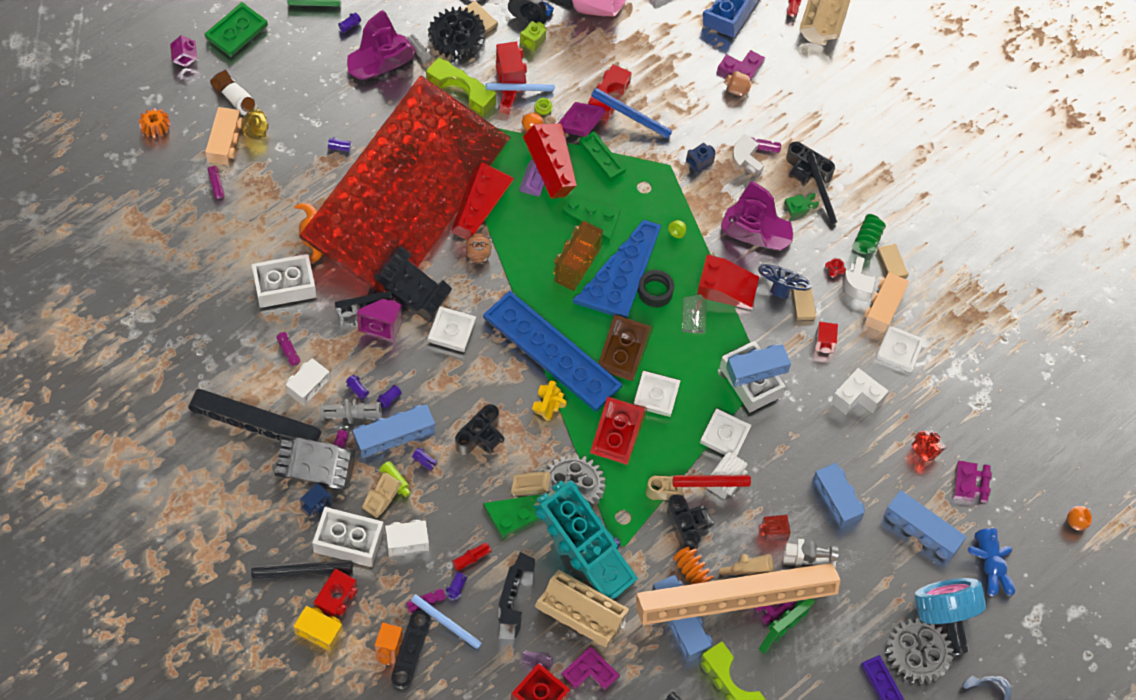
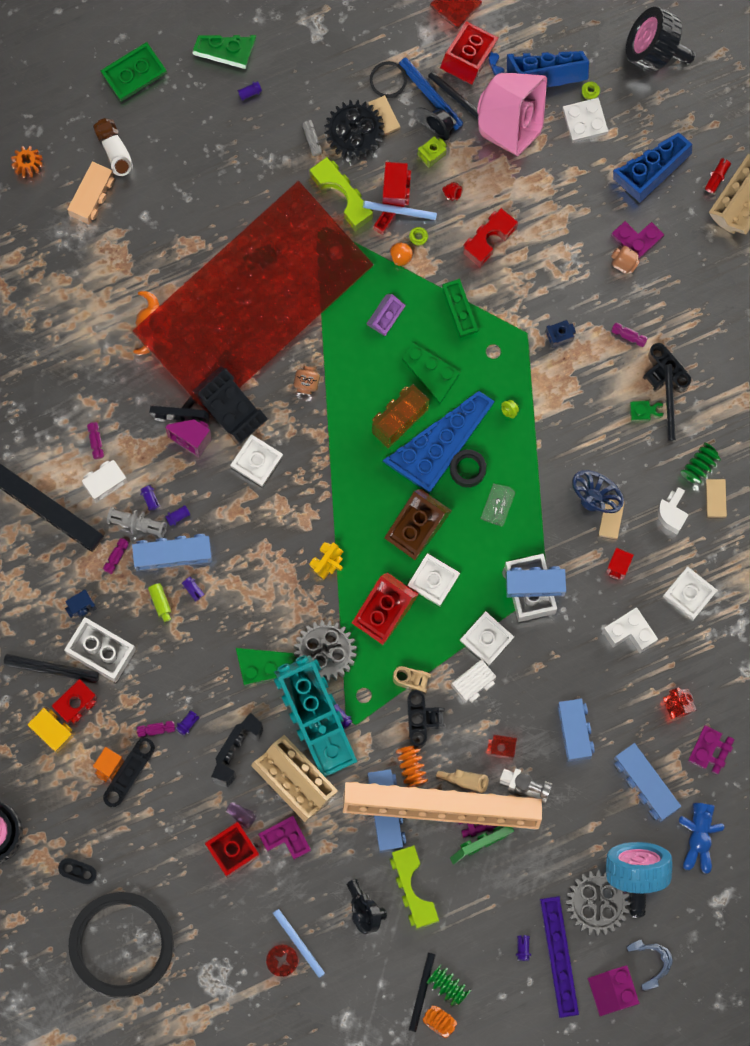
camera: 20 degrees right, 15 degrees up
magenta brick [170,35,197,67] -> none
magenta axle [207,166,225,199] -> none
clear yellow hair [241,107,269,139] -> none
white brick [252,254,316,308] -> none
plate [275,434,356,489] -> none
dark purple pin [328,137,351,152] -> none
magenta piece [347,10,415,80] -> none
tan slope [362,473,402,518] -> none
white brick [385,520,429,556] -> none
light blue bar [411,594,482,649] -> none
red wedge [451,162,514,240] -> none
red axle [452,542,492,572] -> none
black piece [455,404,505,455] -> none
blue plate [483,291,622,412] -> none
tan tile [511,471,551,496] -> none
red wedge [523,123,577,198] -> none
magenta plate [557,102,605,137] -> none
blue axle [591,88,672,138] -> none
red axle [672,475,751,487] -> none
red slope [697,255,759,310] -> none
magenta piece [721,181,793,251] -> none
white brick [733,133,764,176] -> none
red plate [825,258,847,278] -> none
light nougat brick [864,272,909,333] -> none
none -> red plate [442,182,462,201]

